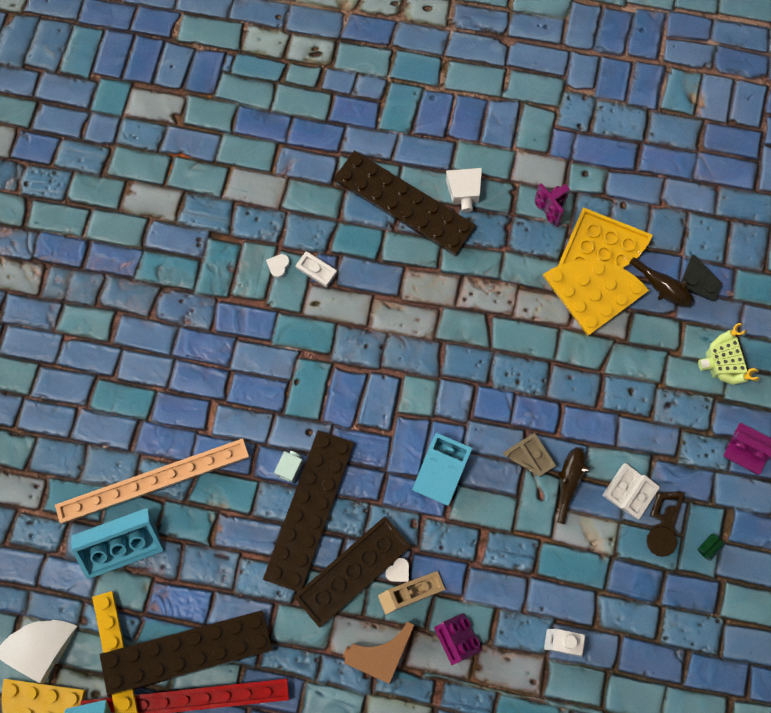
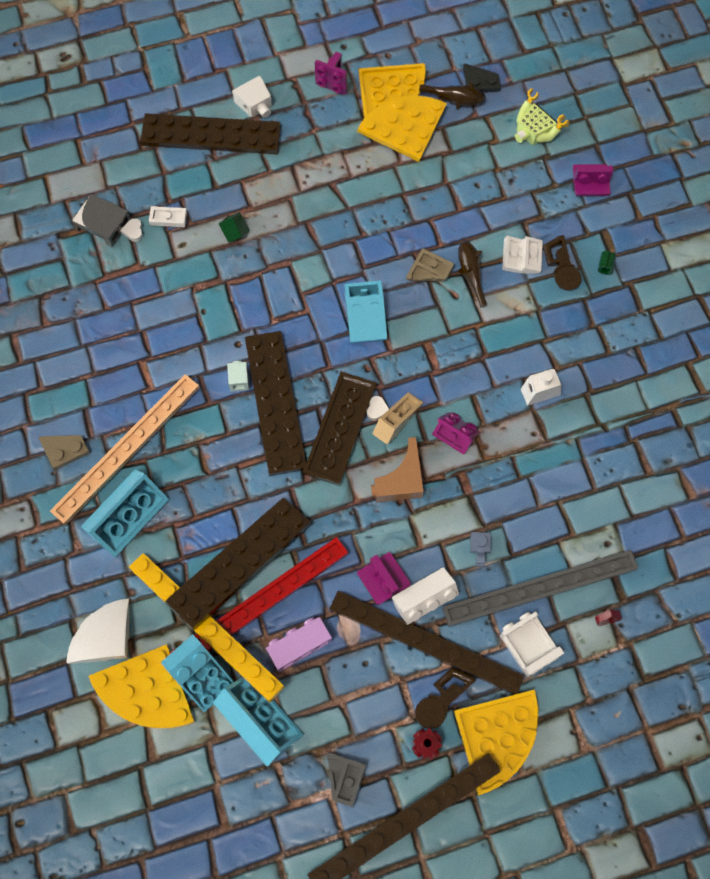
camera: 35 degrees left, 5 degrees down
none -> dark tan wing [39,435,90,470]
none -> dark grey panel [72,194,130,247]
none -> dark green panel [218,212,249,242]

